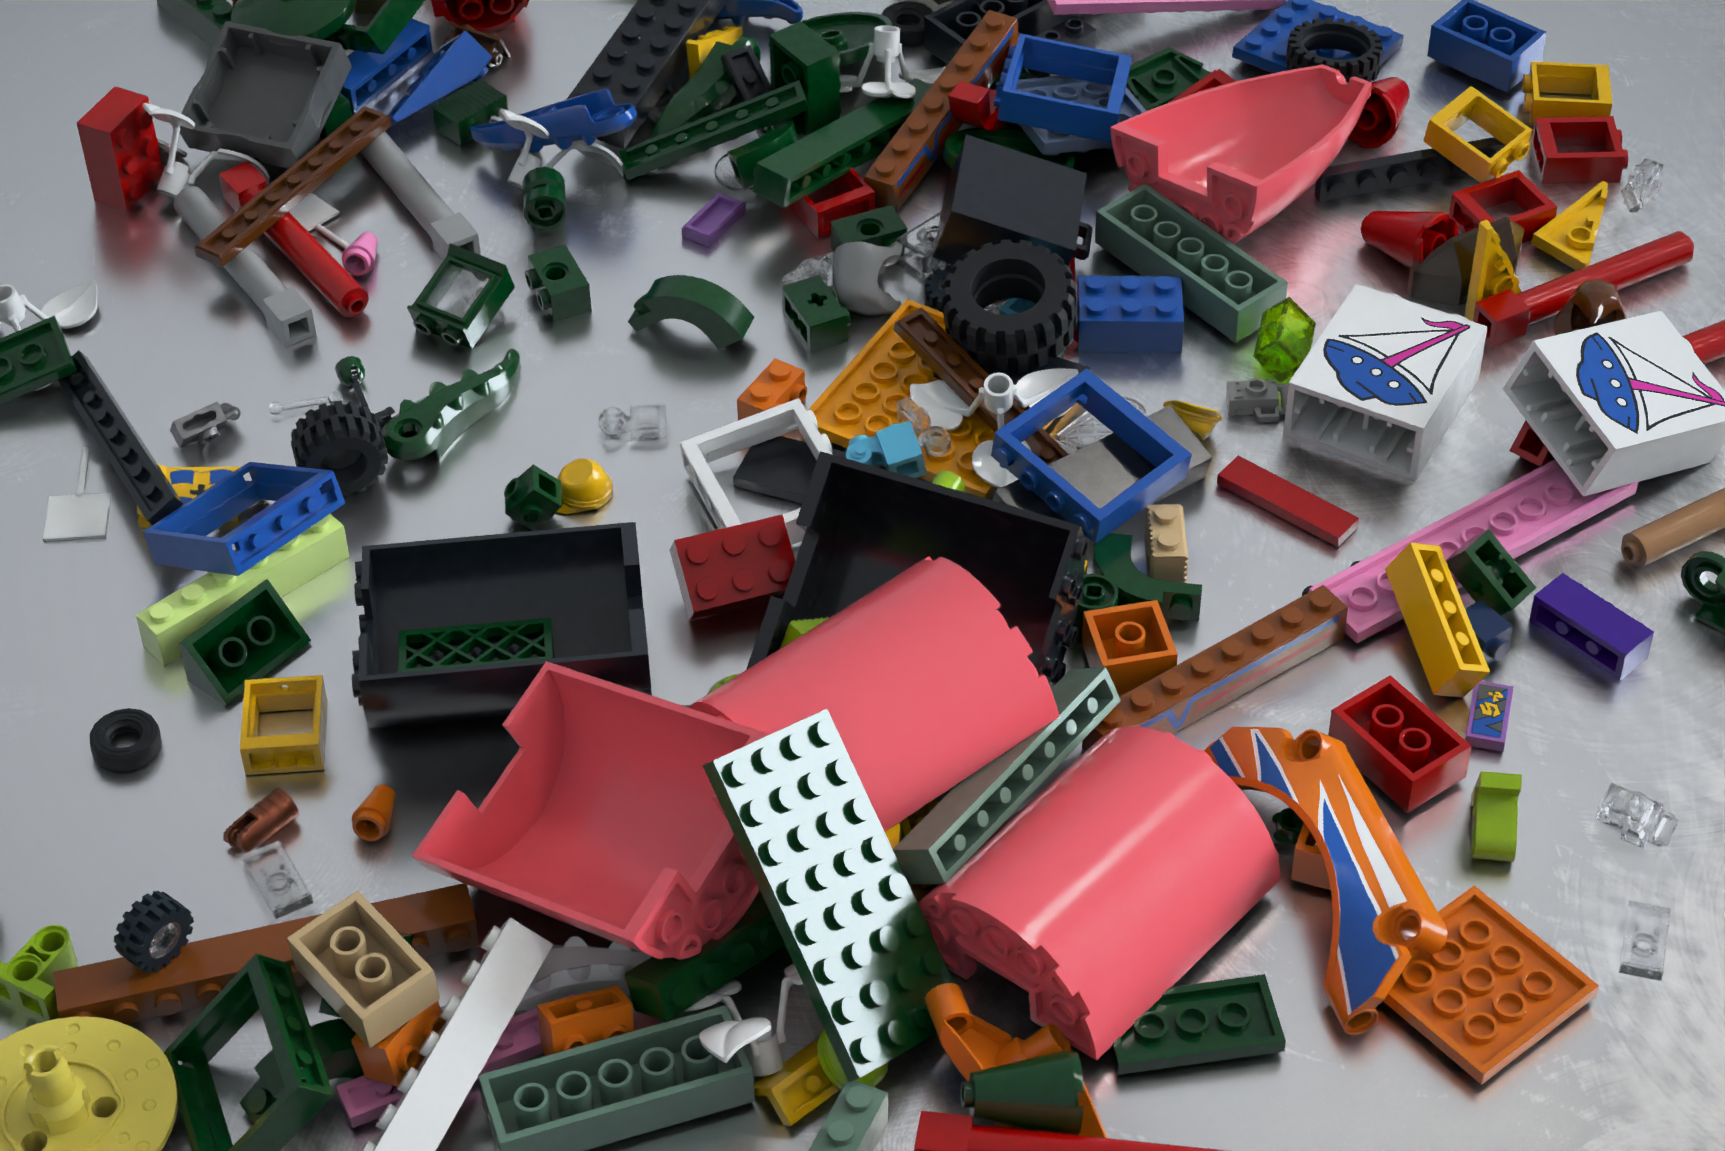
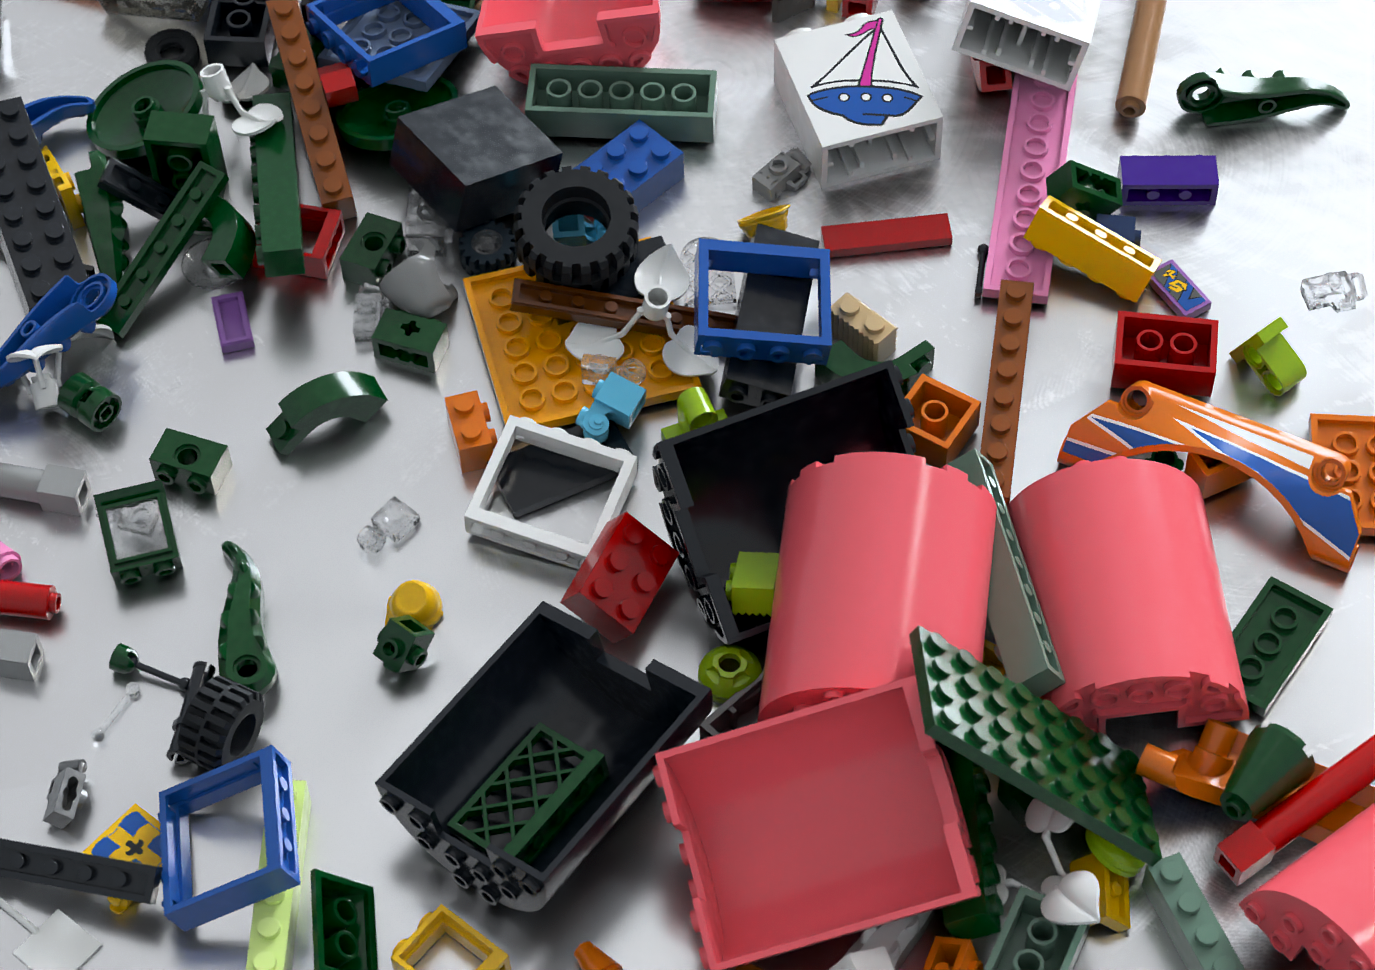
camera: 45 degrees left, 10 degrees up
clear neon green brick [1253,297,1316,383] -> none

